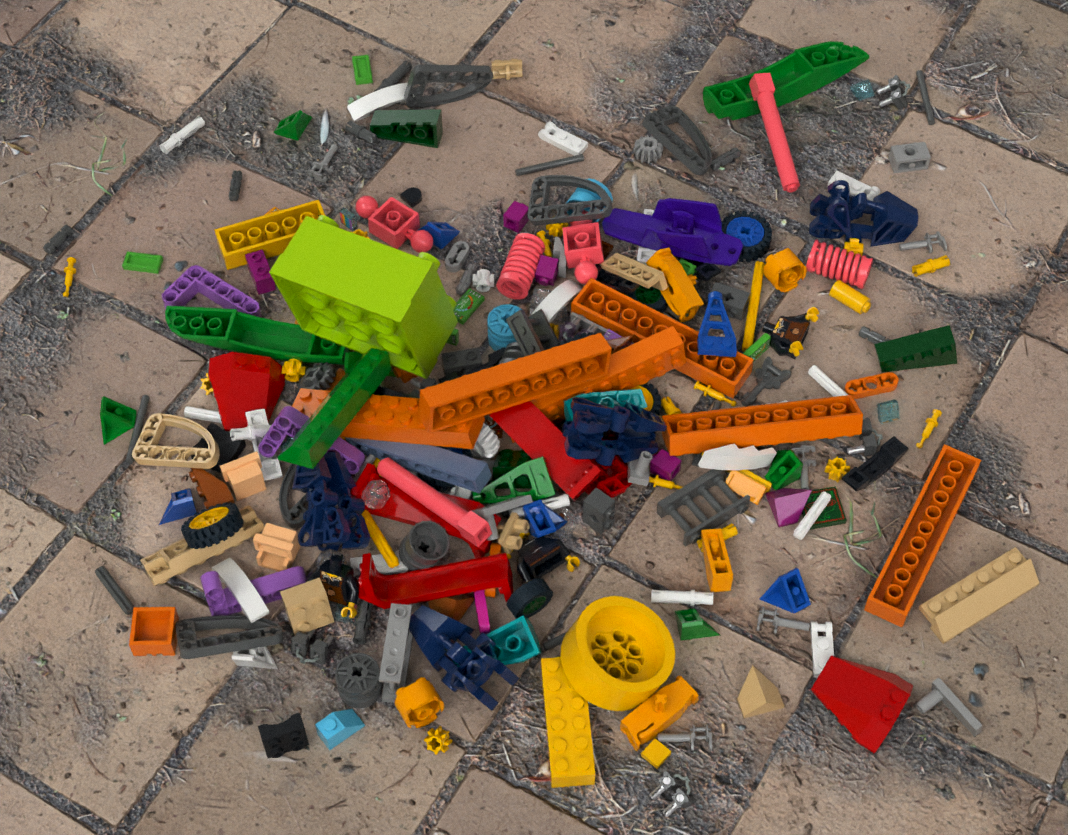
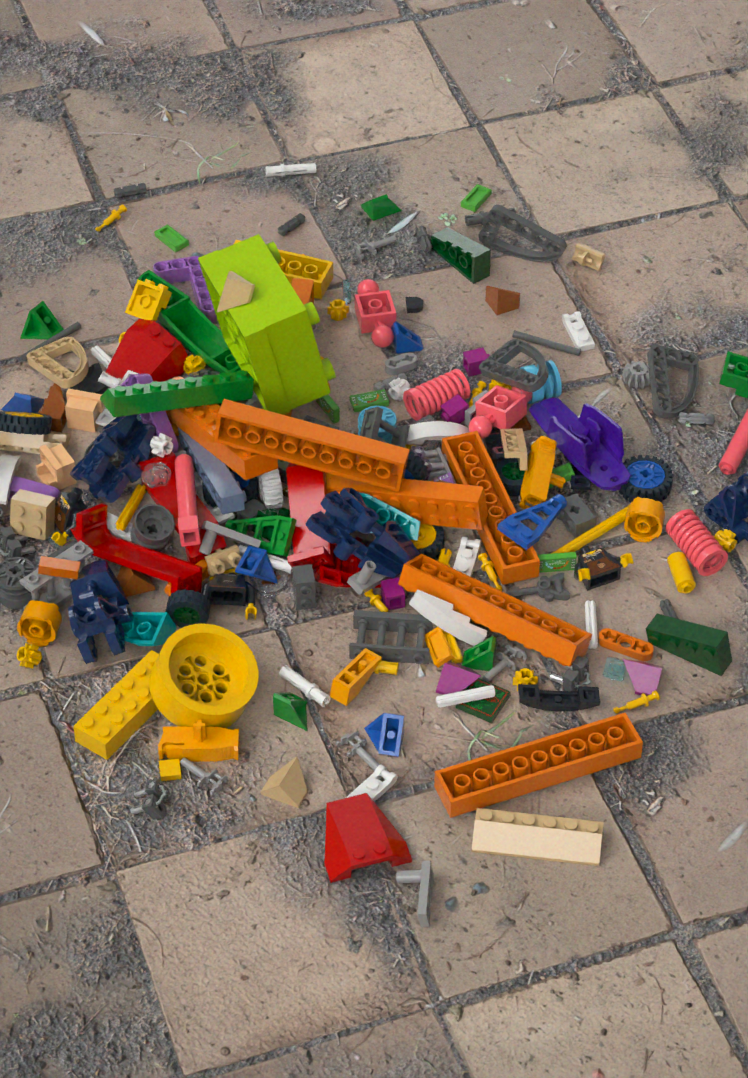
camera: 40 degrees right, 10 degrees down
white slope [347,83,415,122] -> none
dark pink beam [473,590,490,634] -> none
none -> orange slope [38,556,80,580]
none -> yellow plate [125,279,172,322]
none -> white gear [150,433,173,458]
none -> tan slope [217,271,255,312]
none -> white plate [453,536,482,577]
none -> dark orange slope [485,286,520,315]
none -> slope [623,659,663,696]

